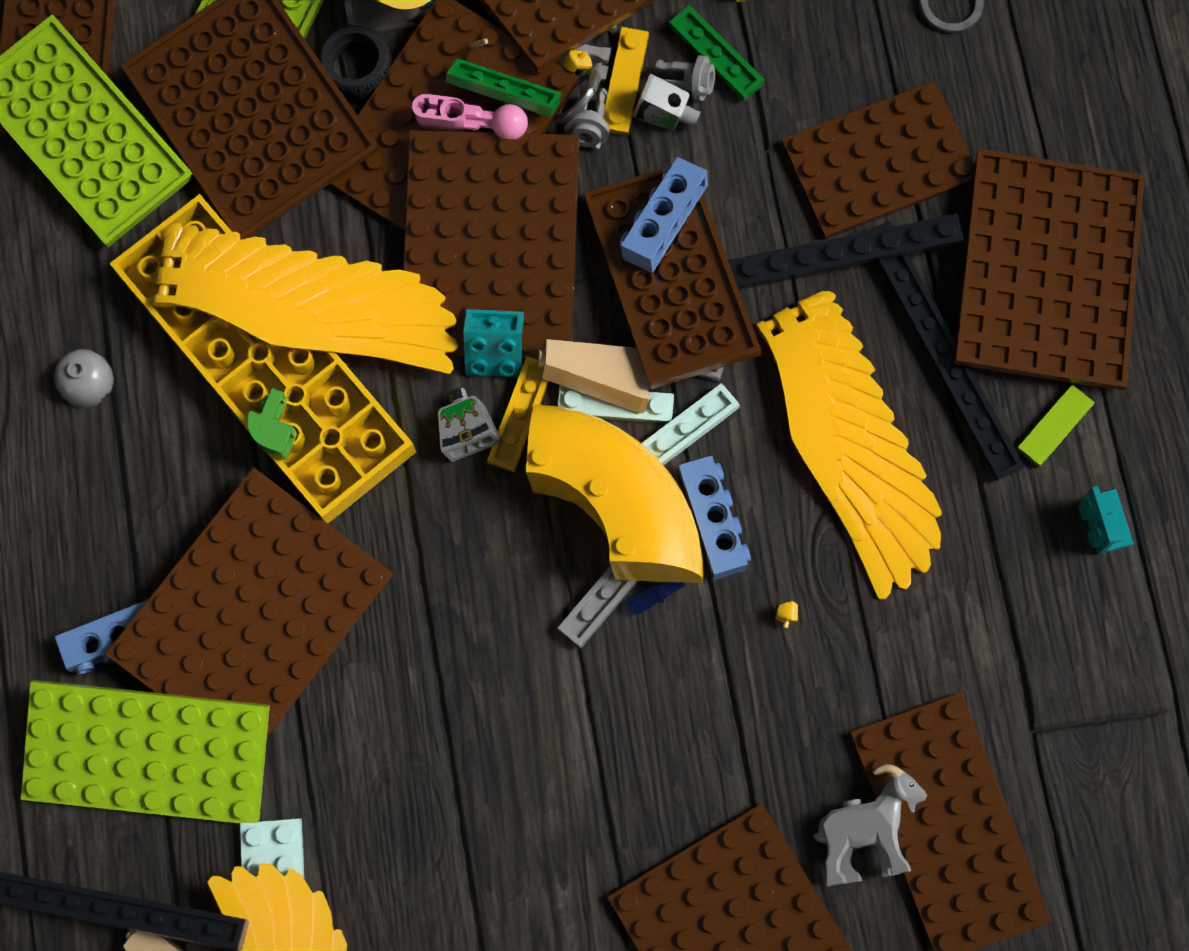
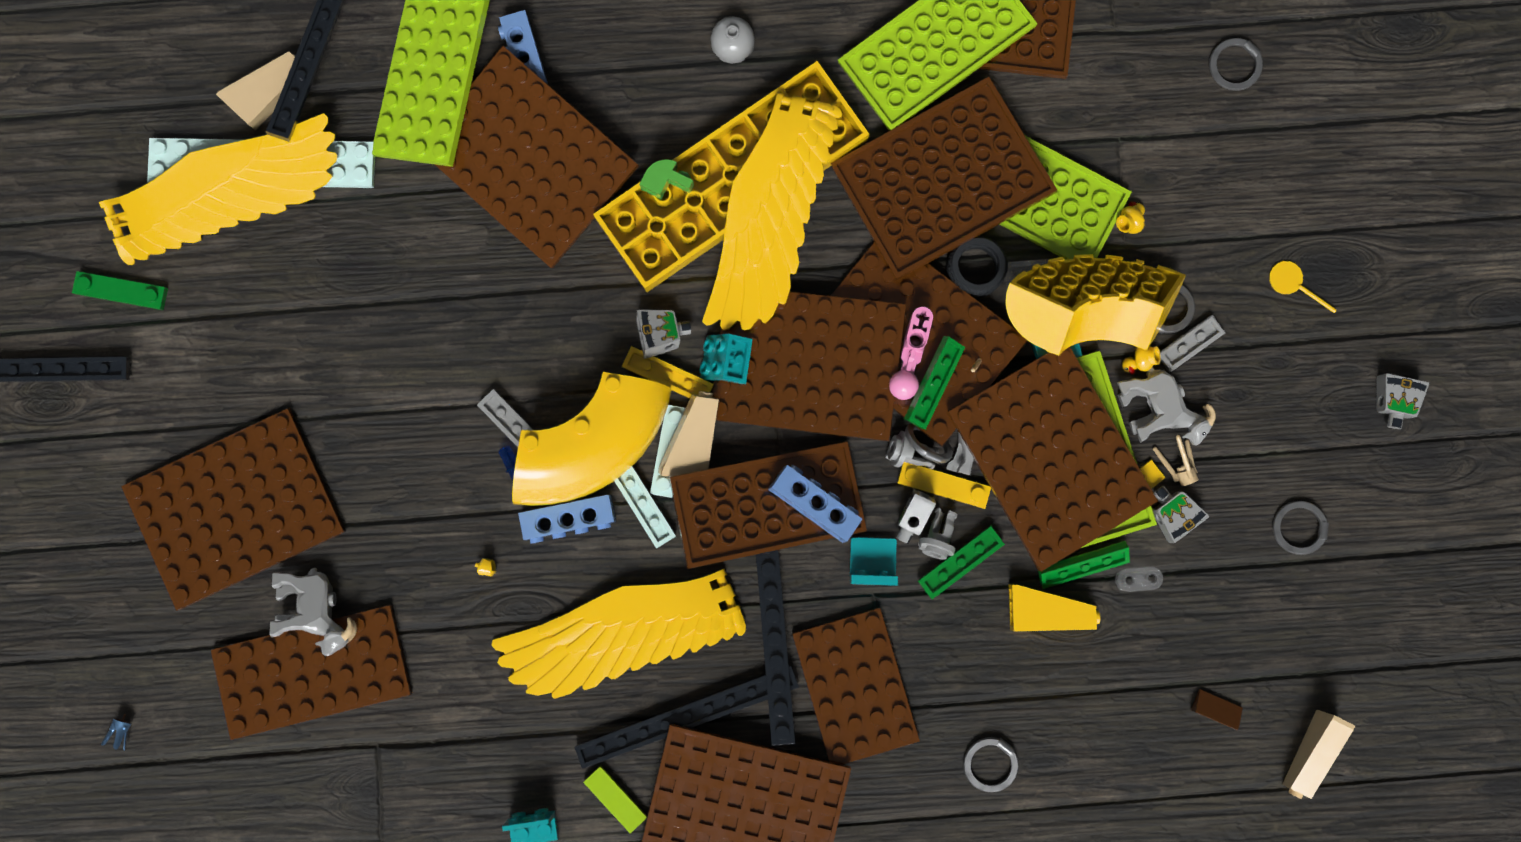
camera: 90 degrees right, 10 degrees up
yellow piece [563,50,592,73] -> none
none -> teal bracket [850,538,898,586]

